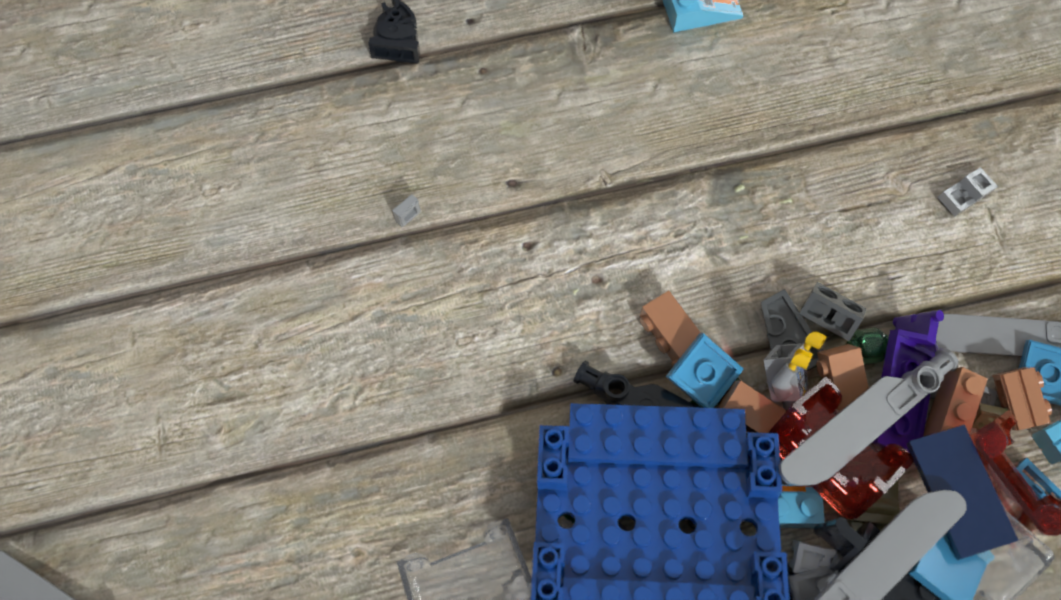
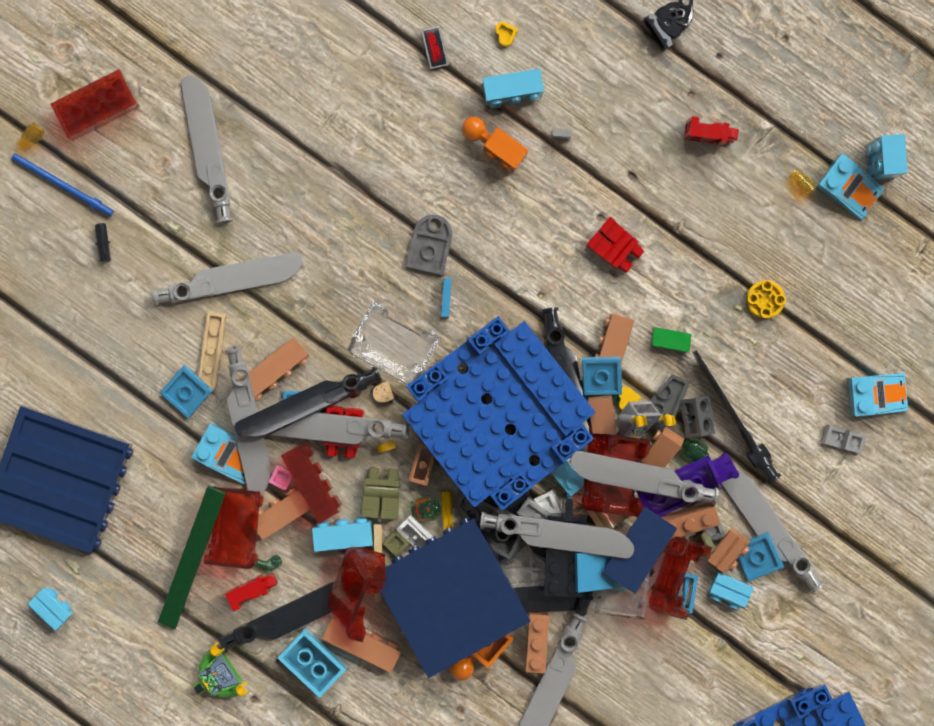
camera: 45 degrees right, 20 degrees up
none -> flat silver tile [406,214,452,276]
none -> slope [421,25,449,69]
none -> dark azure tile [441,278,452,318]
none -> orange brick [461,116,529,172]
none -> medium azure brick [482,68,544,108]
none -> yellow tile [495,22,519,47]
none -> red hips [586,216,645,273]
none -> yellow tile [618,386,642,410]
none -> green slope [650,327,692,353]
none -> red hips [684,116,739,146]
none -> black piece [692,350,781,484]
none -> yellow tile [746,280,786,319]
none -> clear yellow cone [789,169,817,197]
none -> medium azure slope [847,373,908,416]

